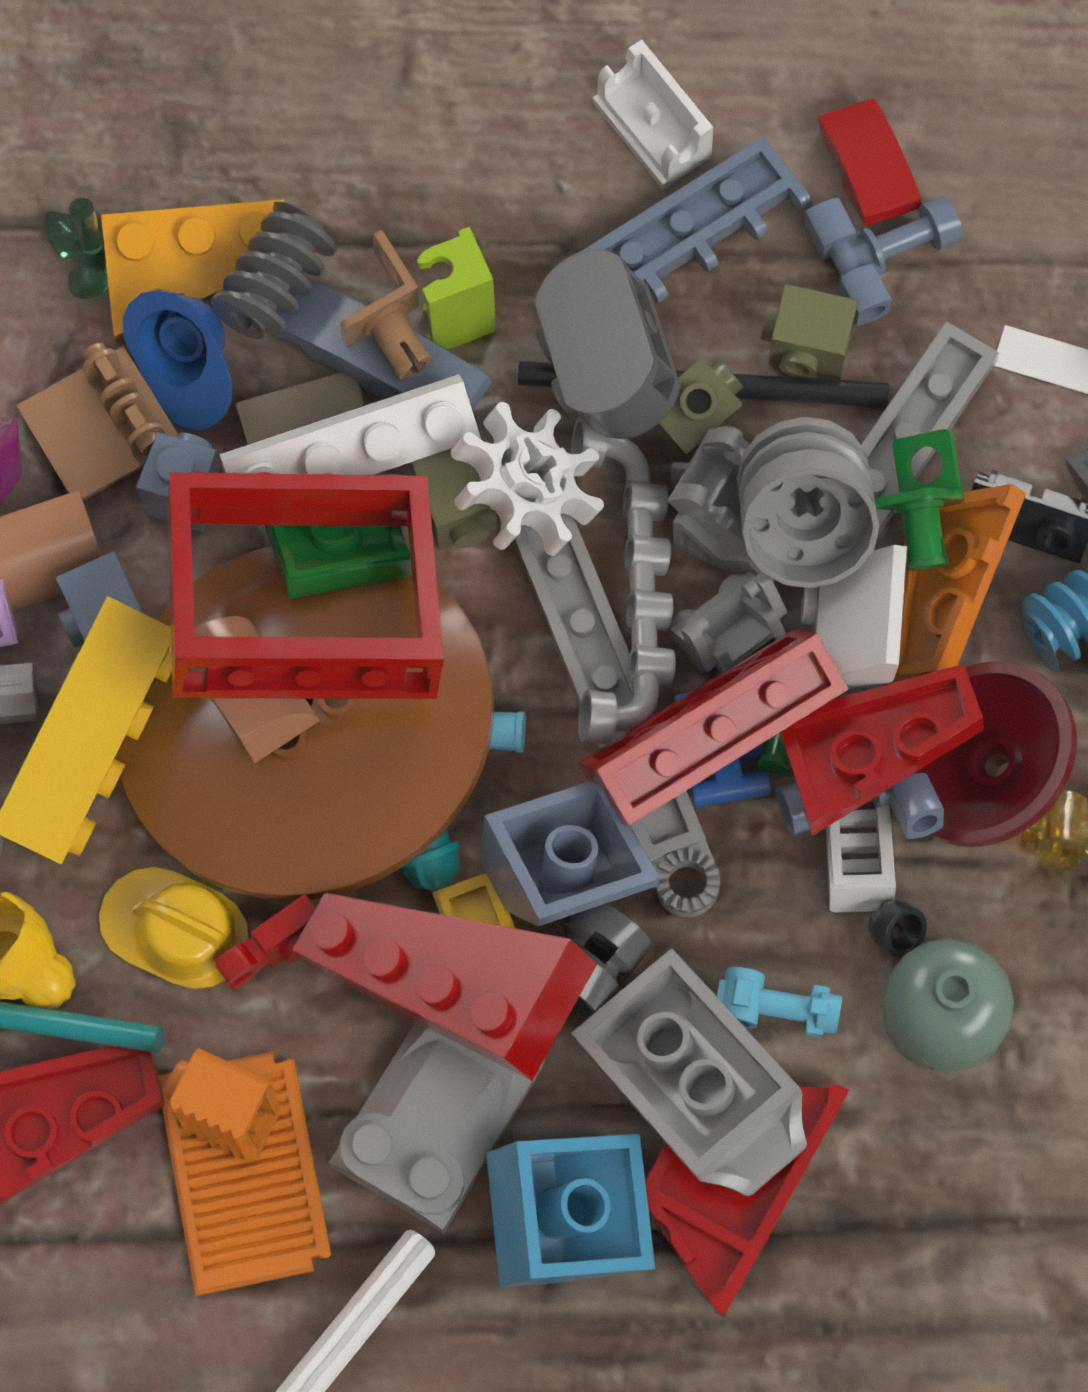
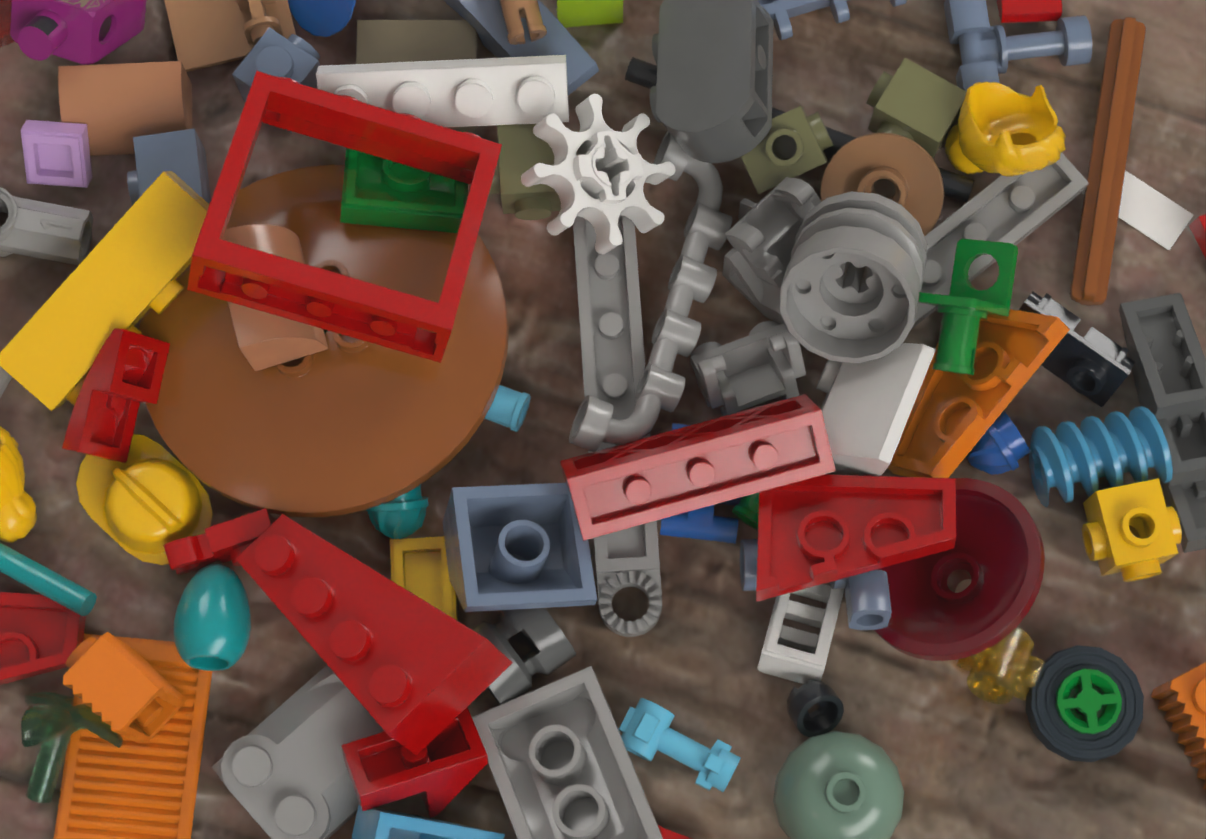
camera: 15 degrees right, 5 degrees up
none -> clear green plant [21,692,123,803]
none -> red slope [62,328,170,463]
none -> teal animal [173,564,251,671]
none -> red slope [341,707,488,818]
none -> medium nougat dish [820,132,944,236]
none -> yellow piece [945,81,1066,177]
none -> blue plate [966,411,1031,475]
none -> dark orange axle [1069,17,1146,306]

